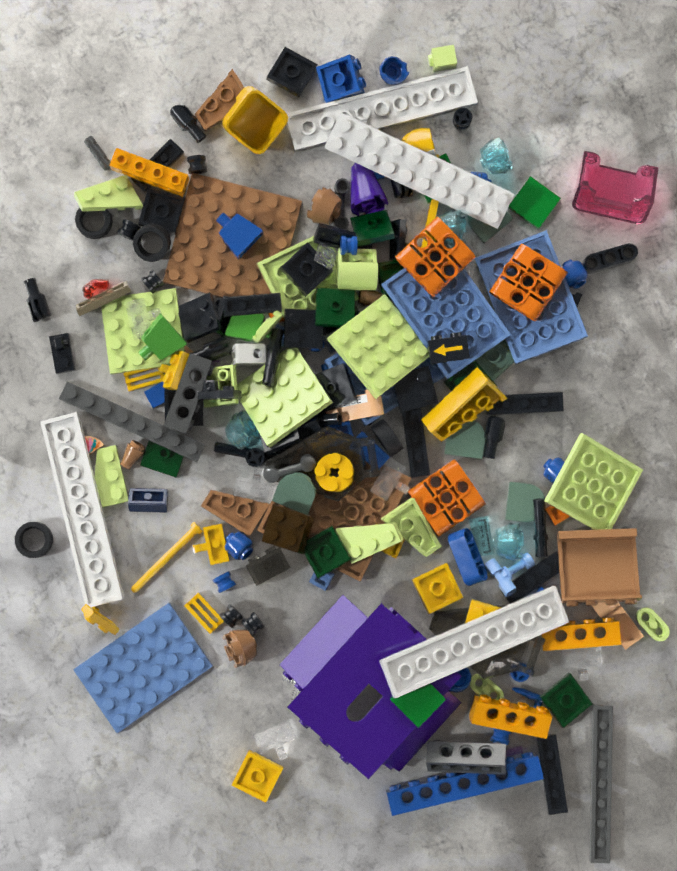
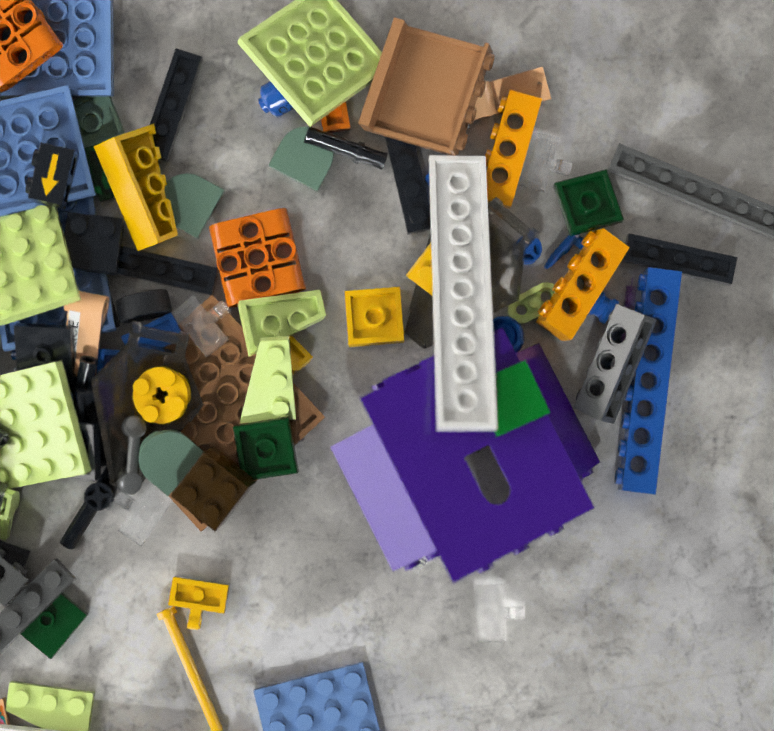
camera: 65 degrees left, 0 degrees up
medium nougat cone [120,440,145,470] -> none
dark blue slope [128,488,168,513] -> none
yellow tile [184,592,224,634] -> none
medium nougat wing [201,490,270,537] -> none
blue wheel [212,571,236,593] -> none
black wheel [219,604,243,628] -> none
medium nougat cone [222,630,257,668] -> none
clear light blue cone [225,410,261,449] -> none
blue head [225,532,253,560] -> none
yellow plate [231,750,283,803] -> none
black wheel [241,612,265,636] -> none
clear smoke brick [246,546,291,586] -> none
medium blue tile [309,572,335,591] -> none
blue beam [448,528,488,586] -> none
clear light blue tile [469,516,494,556] -> none
black arm [483,416,505,459] -> none
light blue bar [485,552,535,597] -> none
clear light blue cone [493,523,524,561] -> none
yellowish green plate [636,607,670,641] -> none

